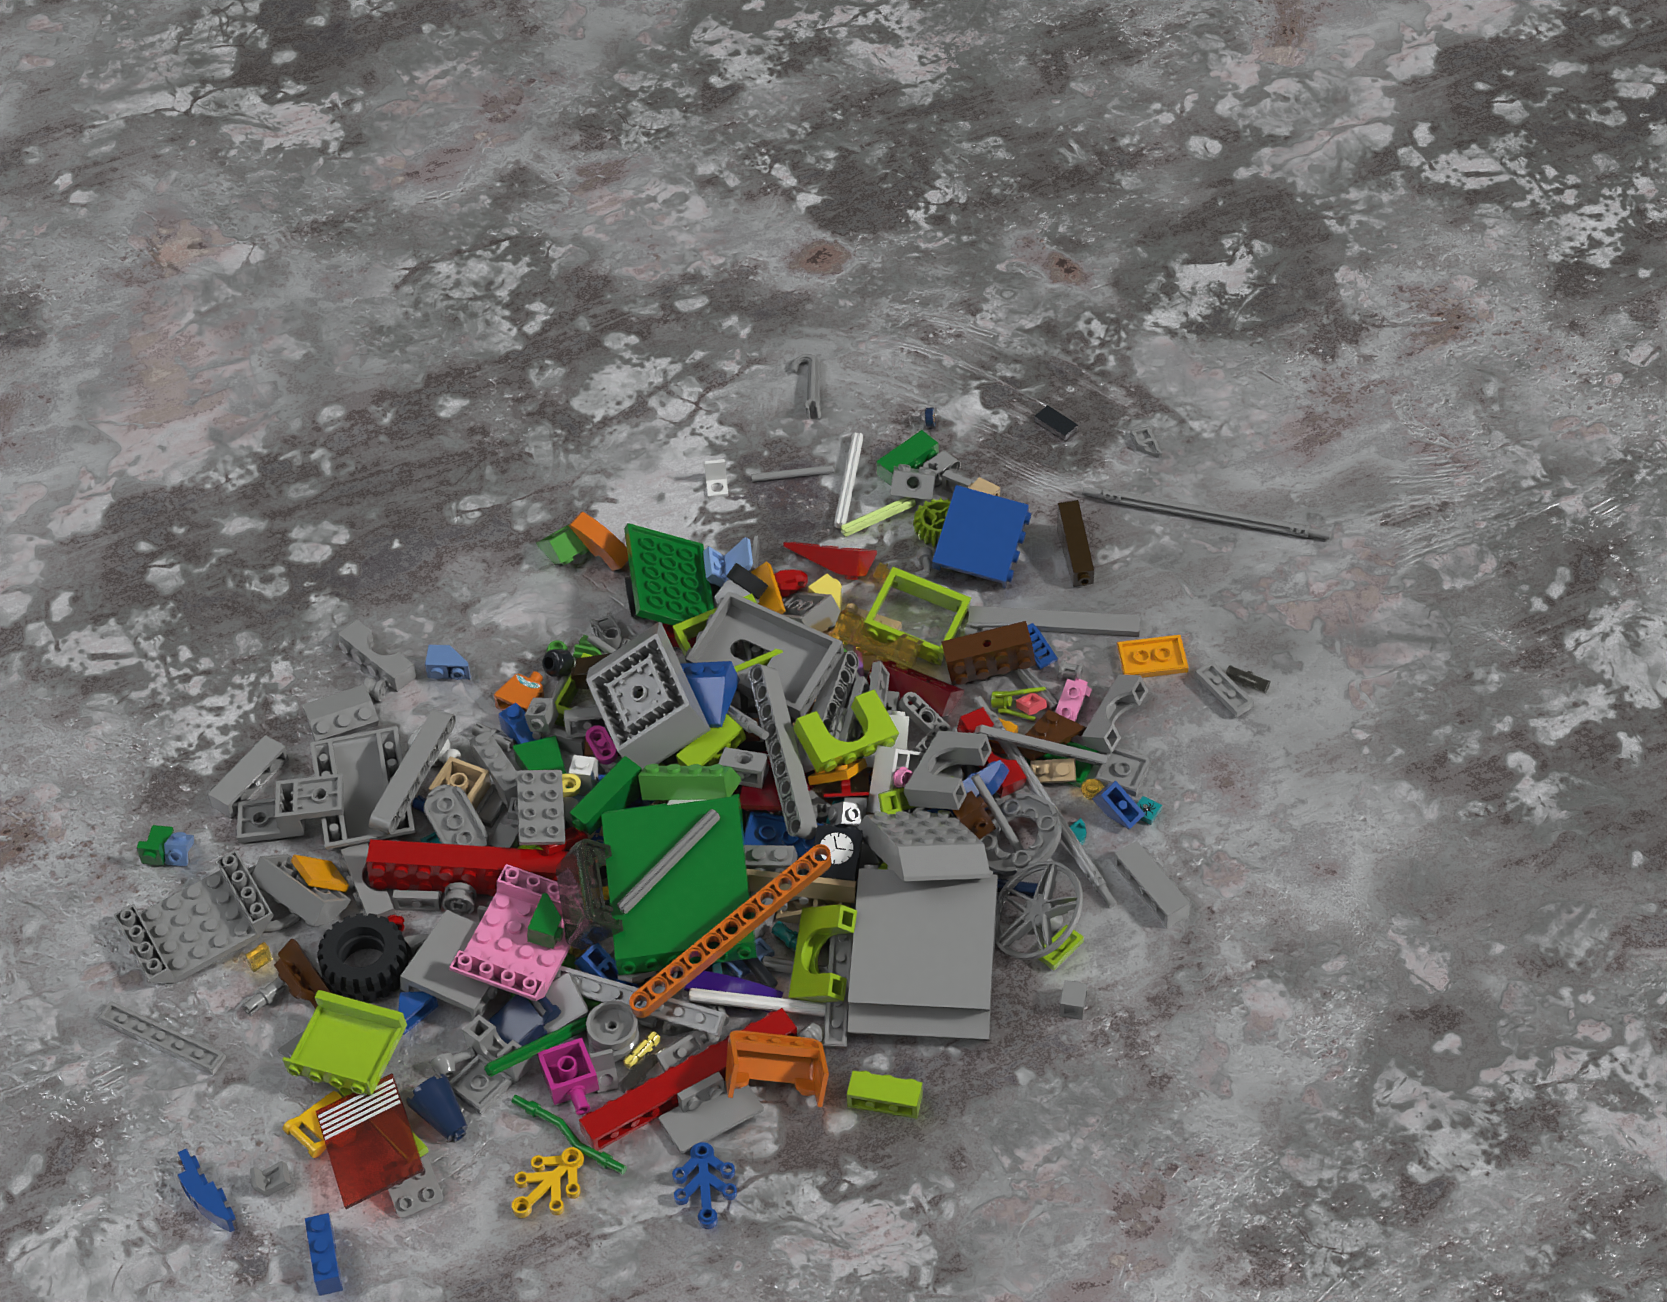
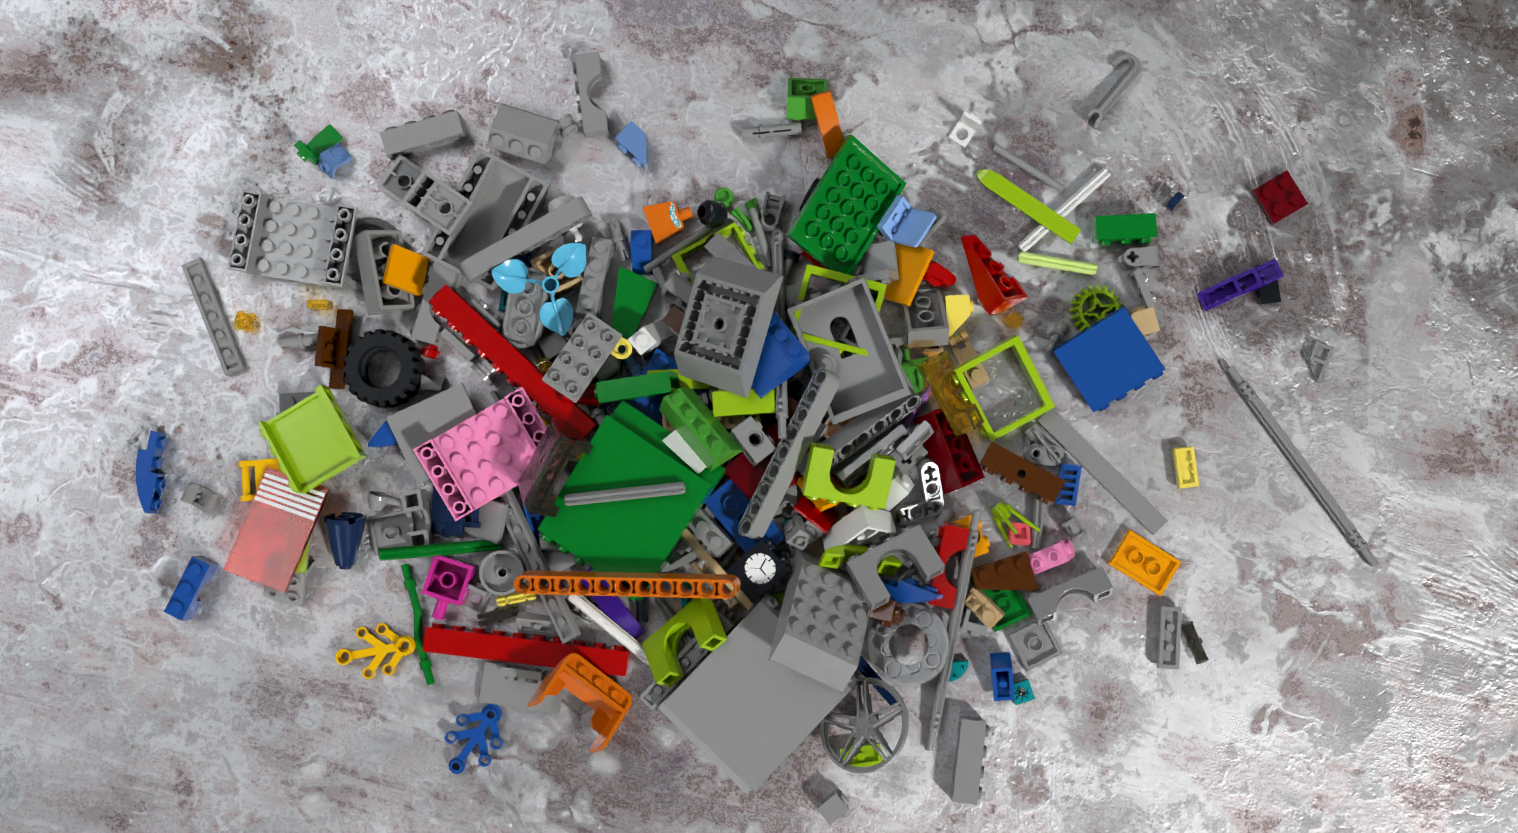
camera: 40 degrees right, 35 degrees up
light grey brick [525,698,559,732] -> none
green slope [527,893,564,949] -> none
dark pink plate [585,725,618,765] -> none
black tyre [727,563,768,599] -> none
light grey piece [798,1022,822,1042] -> none
light grey axle [829,707,847,739] -> none
lime brick [847,1070,923,1119] -> none
light grey brick [891,464,935,500] -> none
bright pink plate [893,767,913,788] -> none
light grey bar [971,774,1024,852] -> none
light grey tile [975,725,1108,766] -> none
dark brown slope [1057,500,1094,587] -> none
clear yellow plate [1081,779,1103,800] -> none
none -> clear yellow plate [234,311,256,332]
none -> medium azure plant [491,243,586,335]
none -> light grey pin [741,122,802,140]
none -> light grey bracket [960,607,988,637]
none -> lime piece [976,169,1081,245]
none -> light yellow plate [1172,446,1199,489]
none -> dark purple slope [1197,259,1284,312]
none -> dark red plate [1251,170,1308,225]

